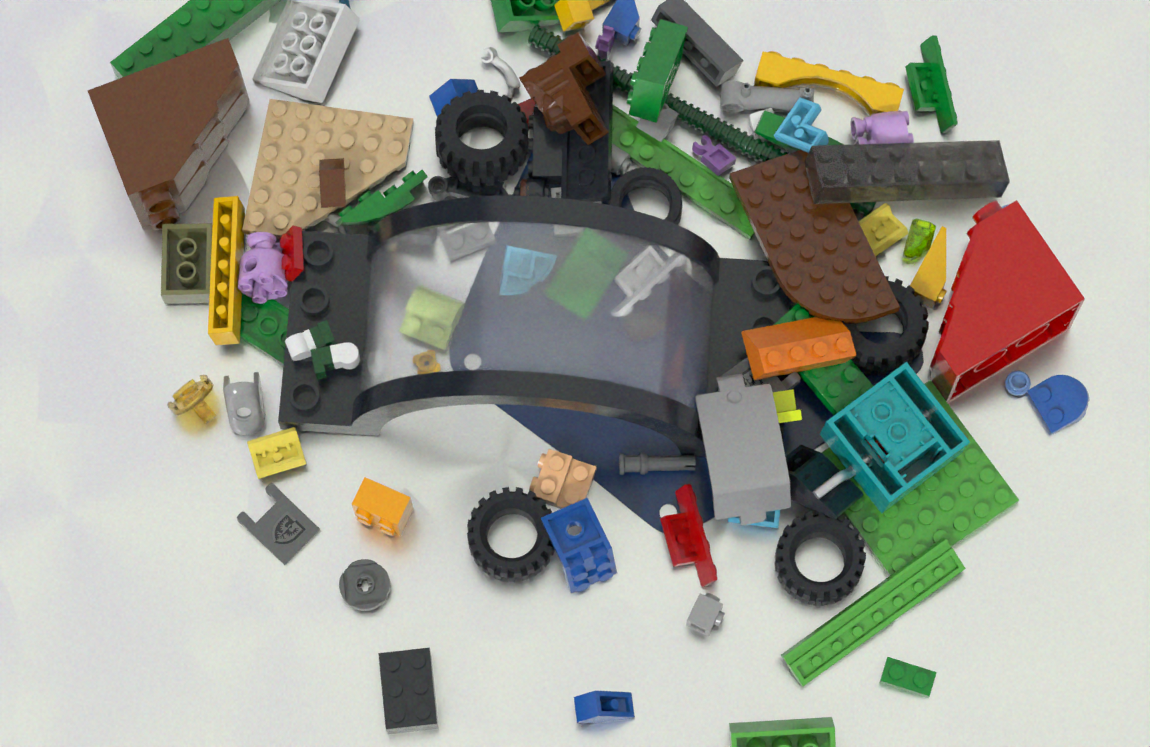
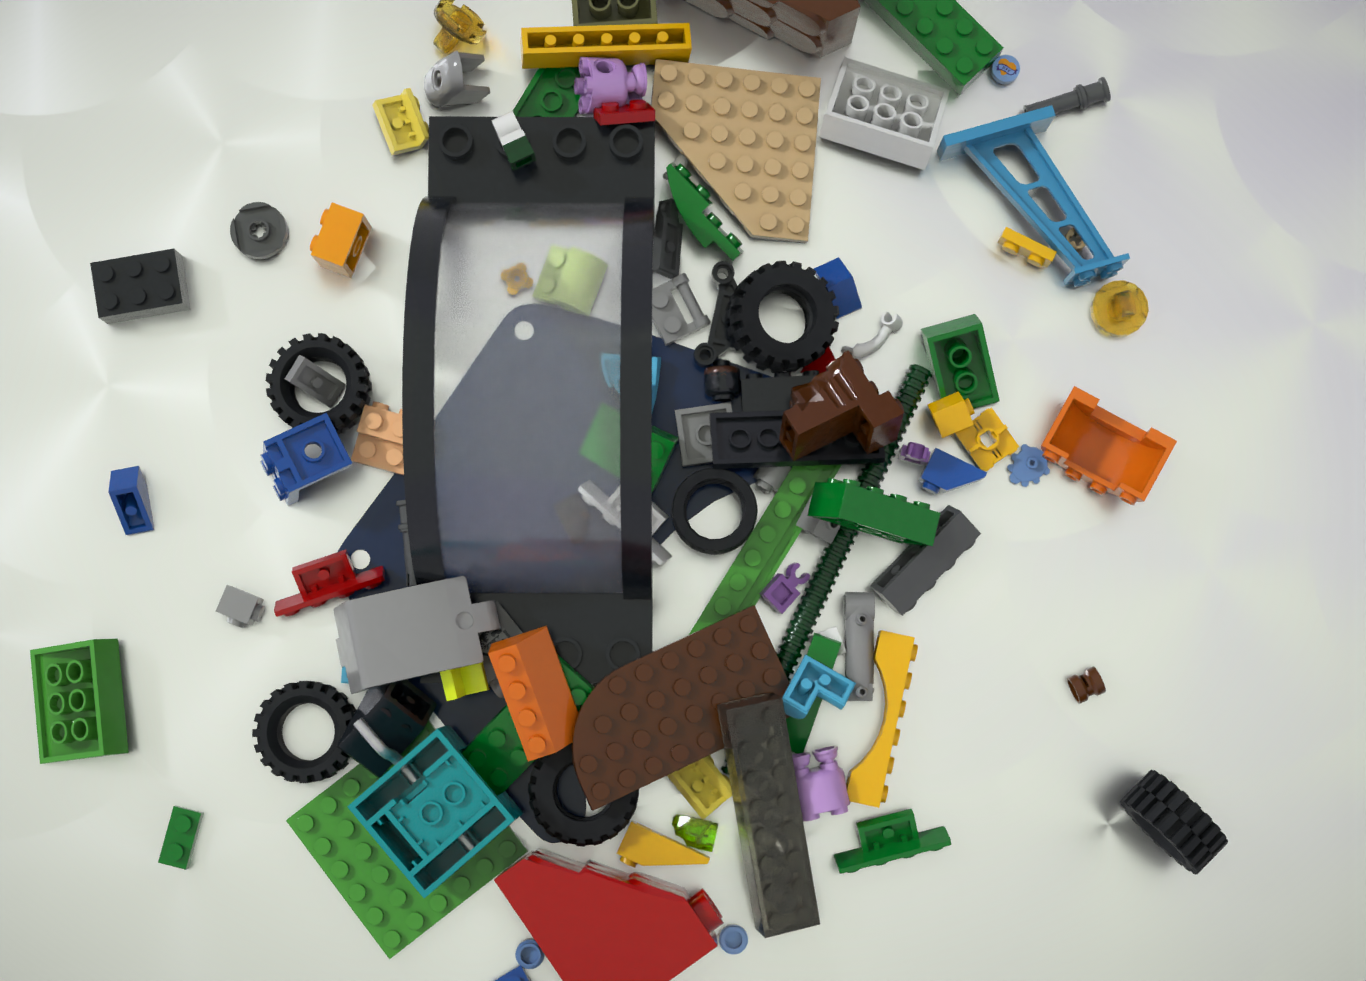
camera: 85 degrees right, 10 degrees up
dark grey flag [237,483,320,565] -> none
leg [310,343,360,380] -> none
reddish brown slope [319,158,346,208] -> none
bright green plate [781,538,966,686] -> none
none -> light grey plate [285,355,345,408]

